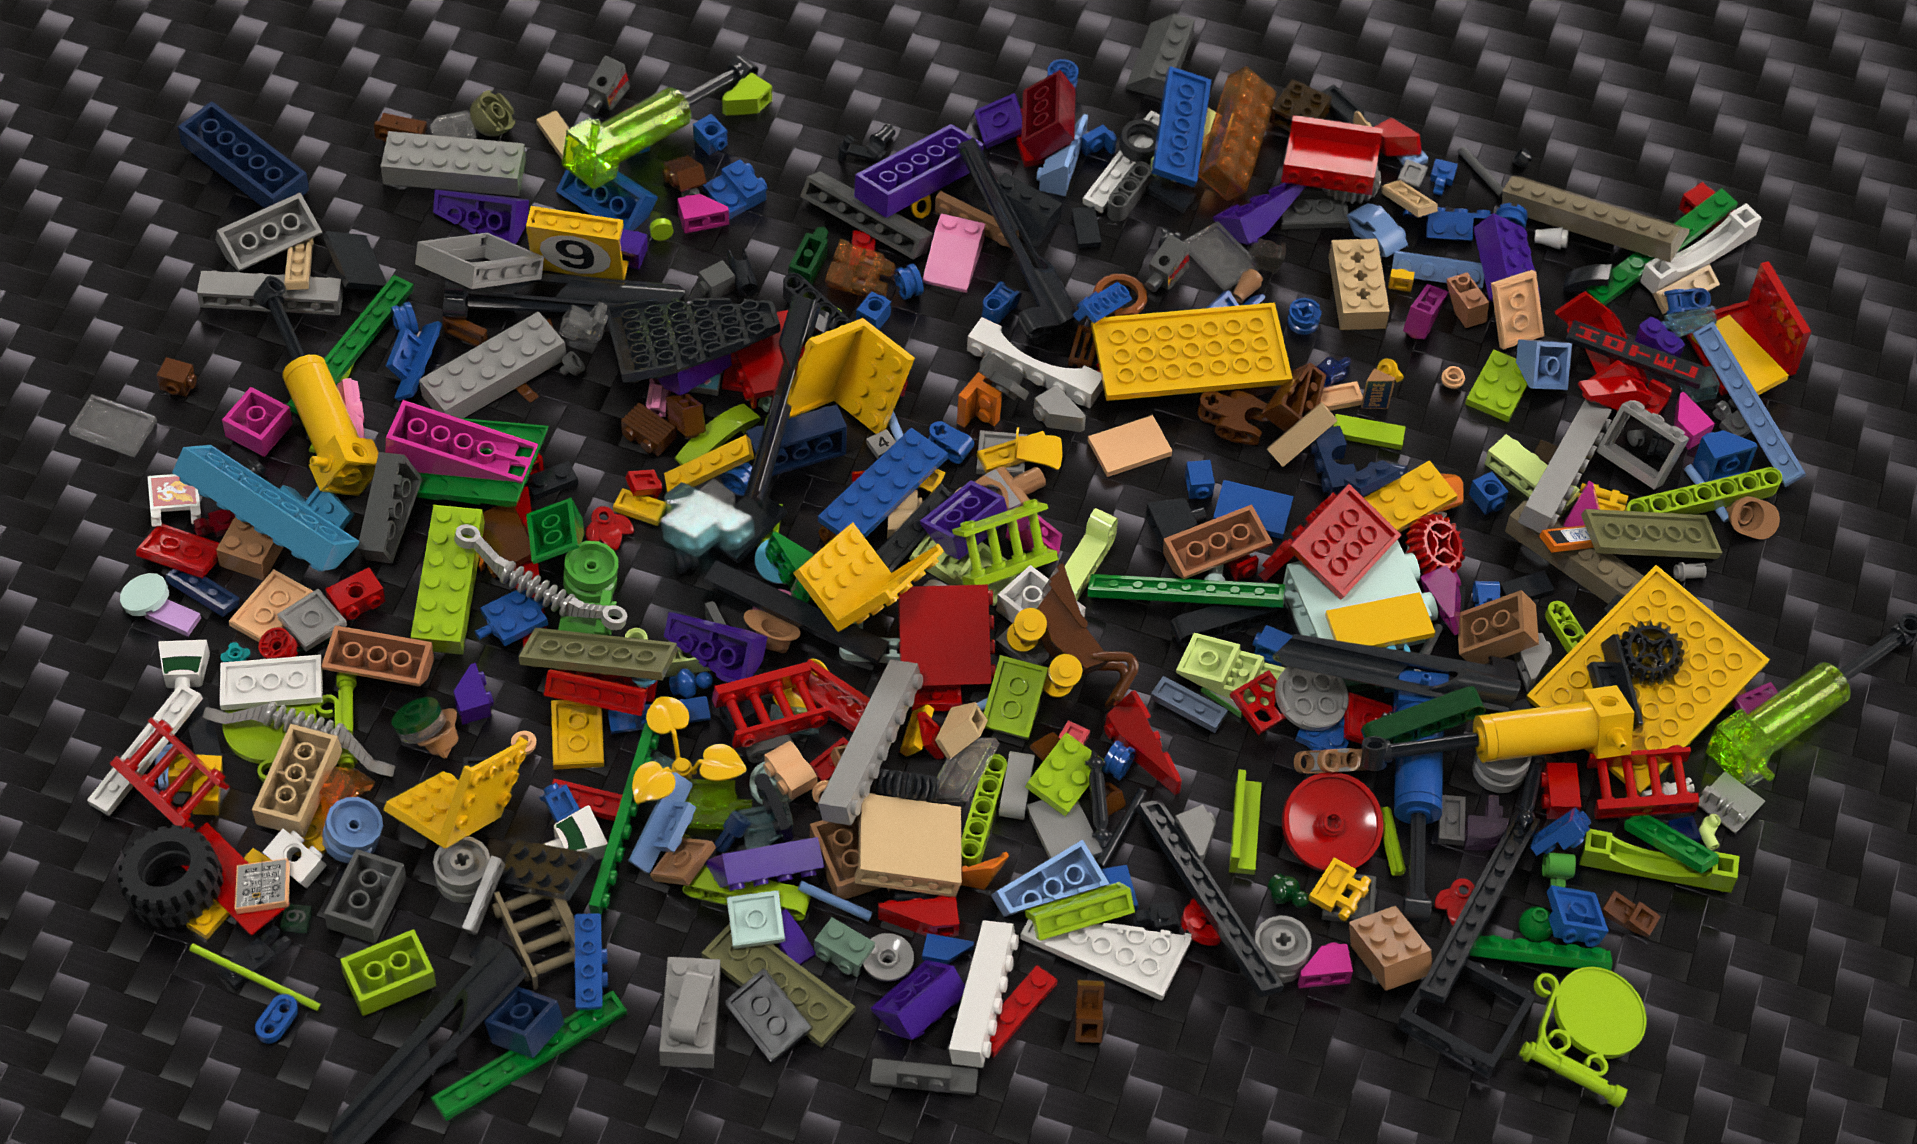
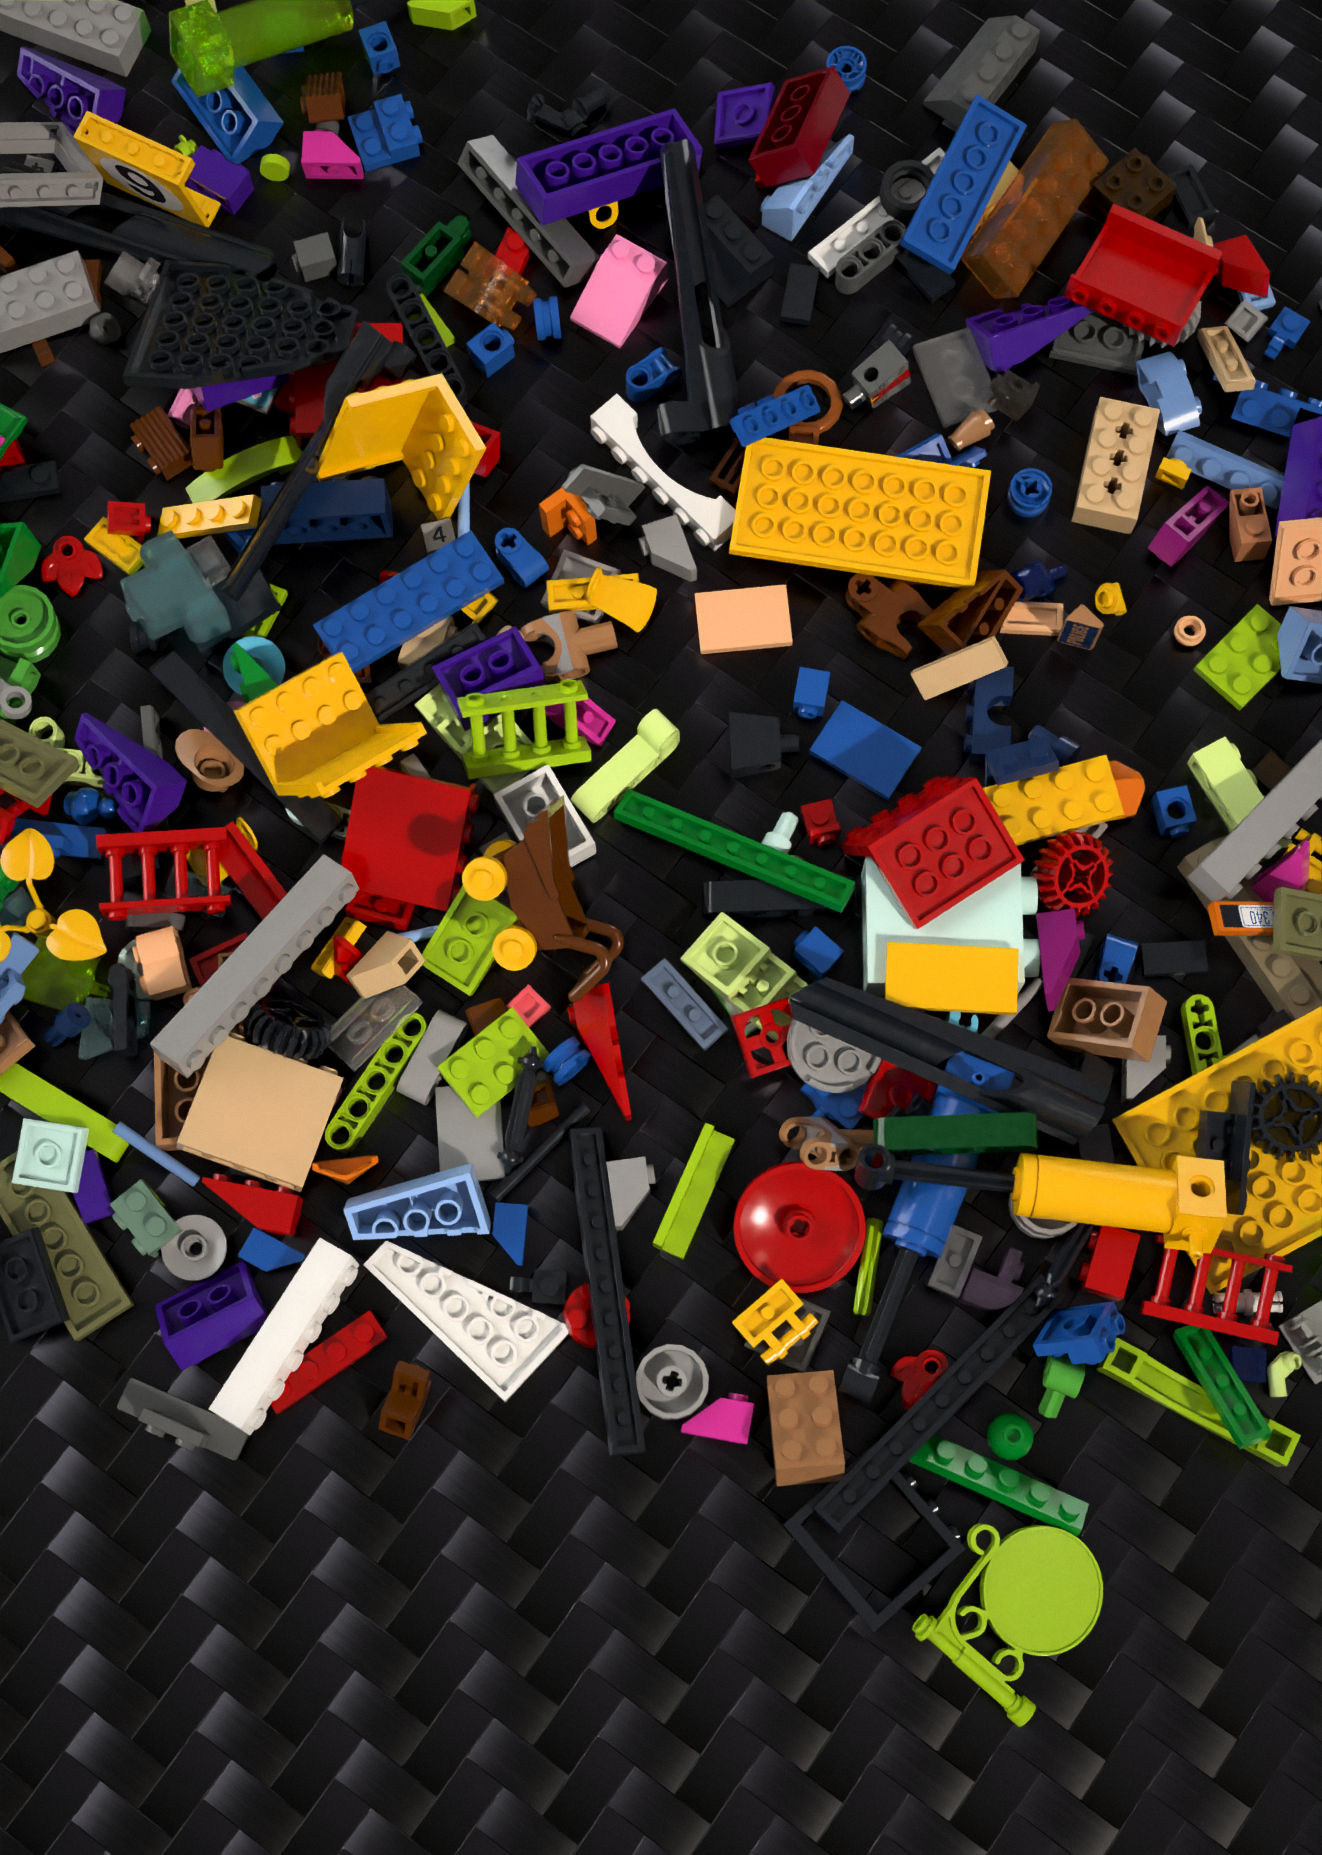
camera: 25 degrees right, 20 degrees up
dark purple slope [706,837,824,891] -> none
medium nougat plate [935,191,1019,248] -> none
lime fence [1025,882,1135,941] -> none
blue bracket [1080,124,1117,156] -> none
nougat slope [1163,505,1273,579] -> none
dark green animal [1268,874,1310,908] -> none
lime tile [1333,414,1405,450] -> none
blue plate [1547,885,1609,947] -> none
reddish brown slope [1601,890,1661,937] -> none

